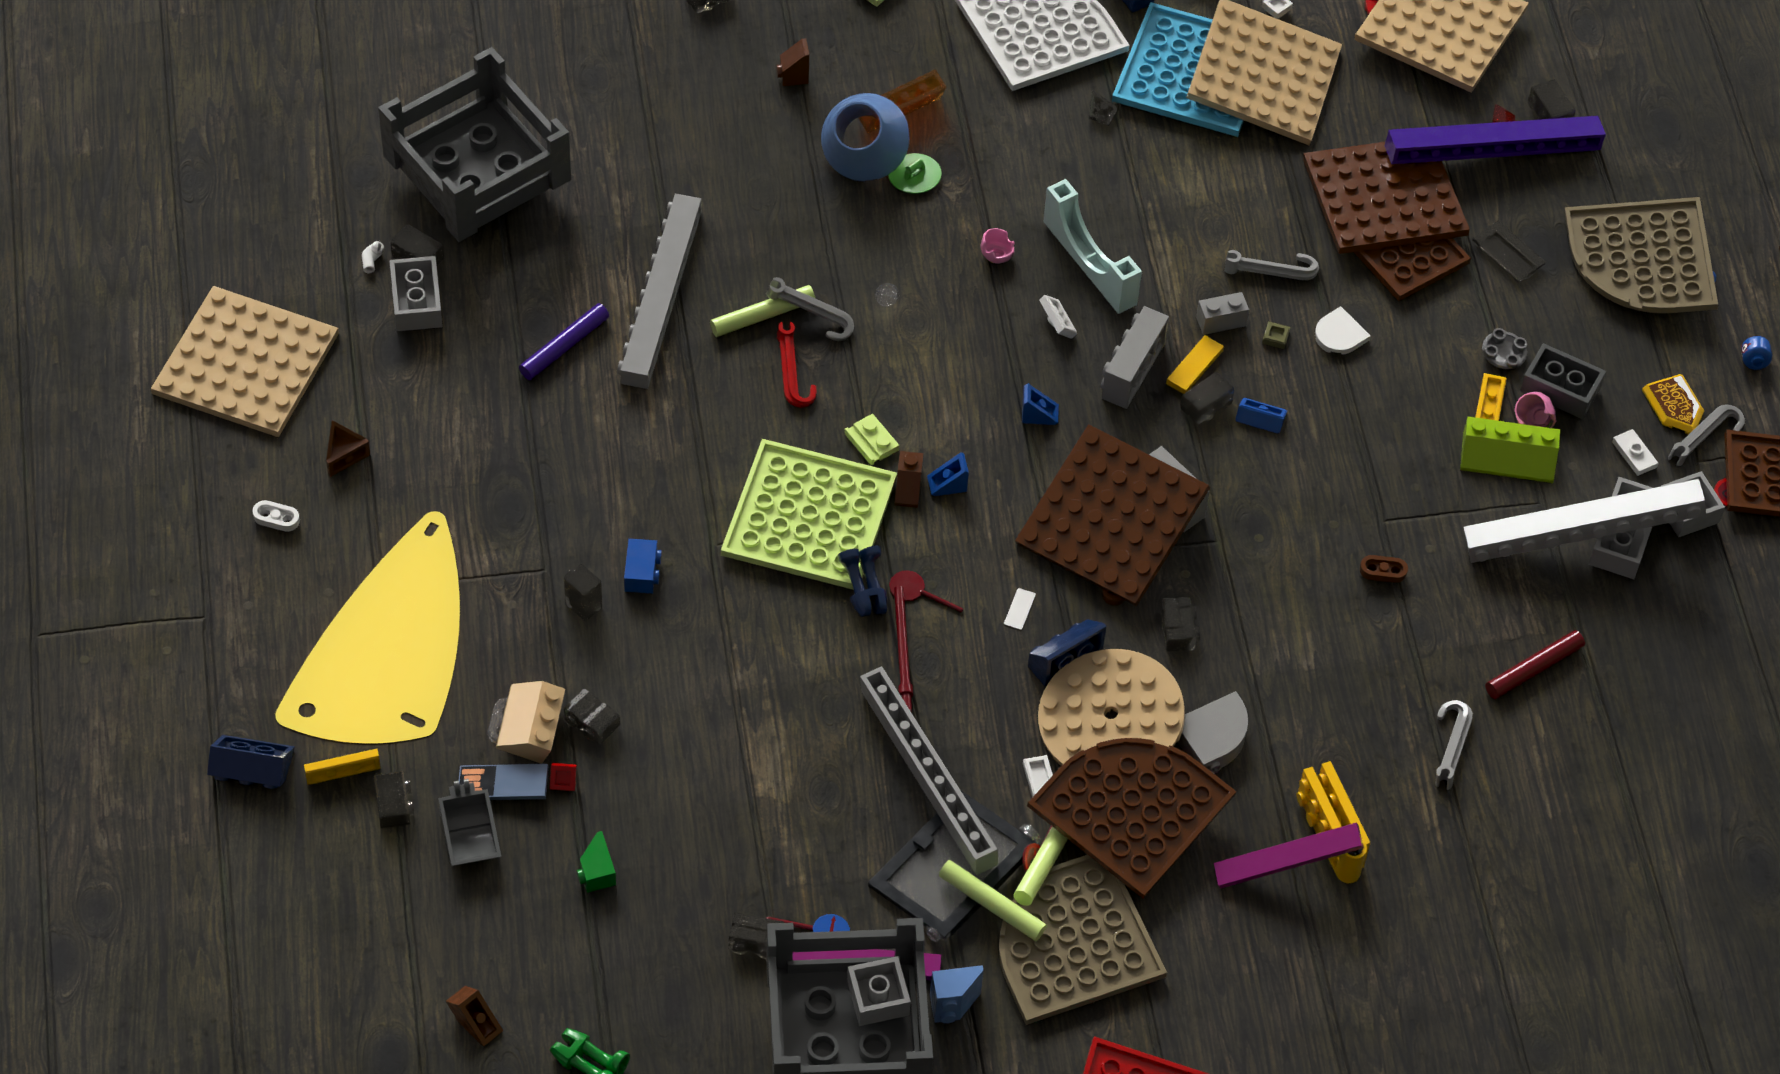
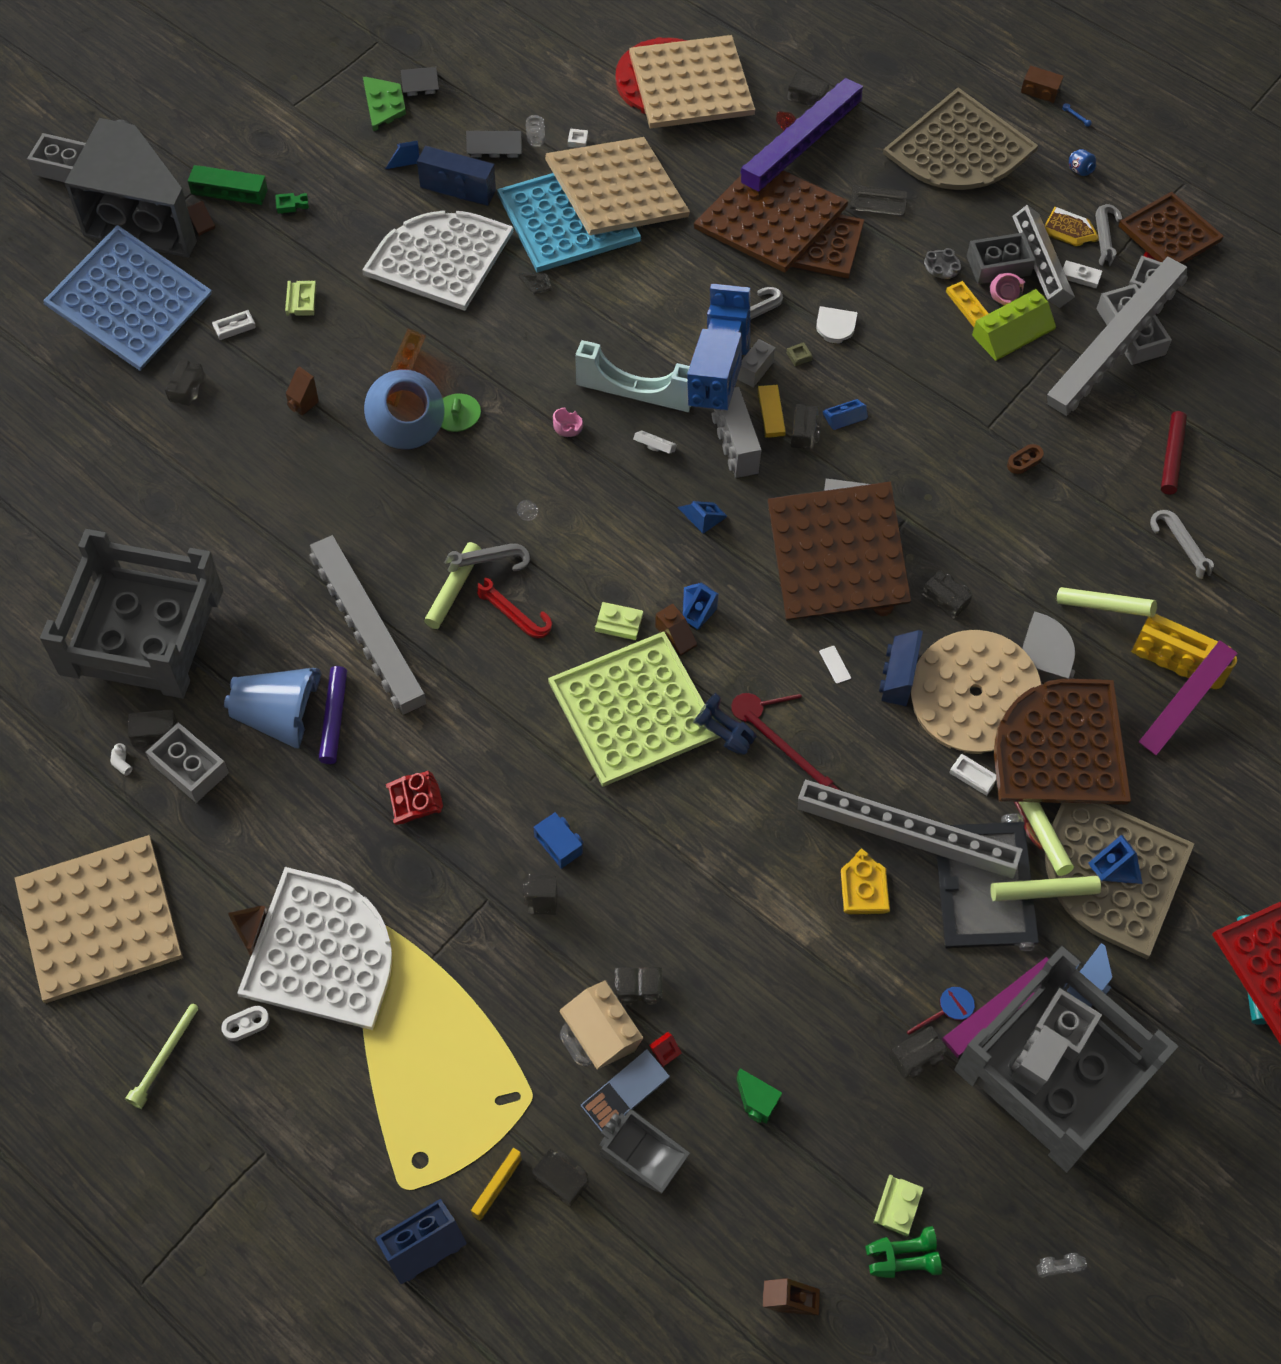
camera: 40 degrees left, 5 degrees up
none -> yellowish green piece [125,1004,198,1109]
none -> medium blue cone [224,668,322,748]
none -> white plate [237,867,392,1030]
none -> red slope [386,771,443,825]
none -> blue brick [687,284,750,410]
none -> yellow tile [841,848,890,914]
none -> yellowish green plate [873,1175,923,1236]
none -> light grey brick [1011,1025,1071,1095]
none -> light grey brick [1012,205,1075,308]
none -> yellowish green piece [1057,587,1157,617]
none -> blue slope [1088,835,1143,884]

